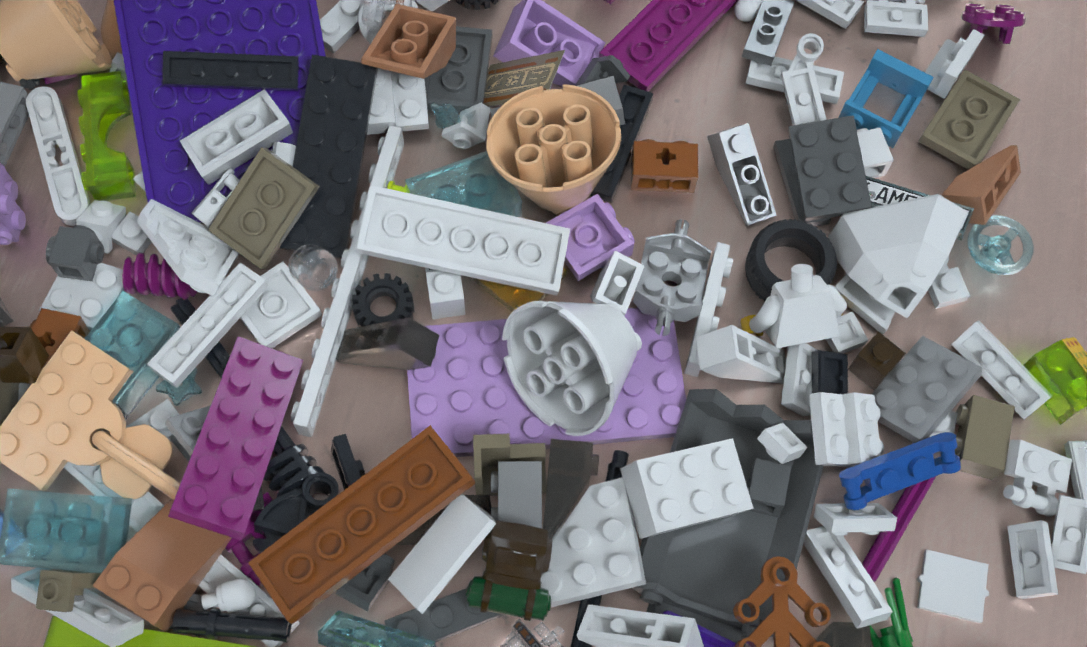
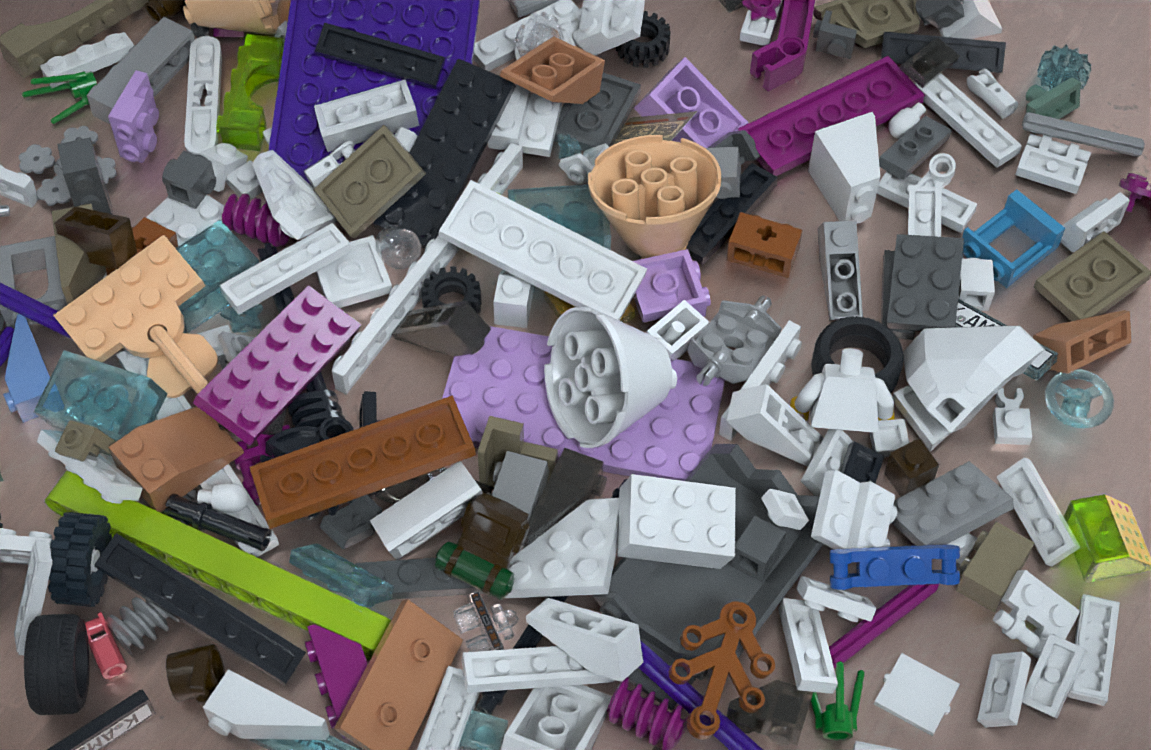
camera: 20 degrees right, 10 degrees down
none -> white slope [808,112,880,223]

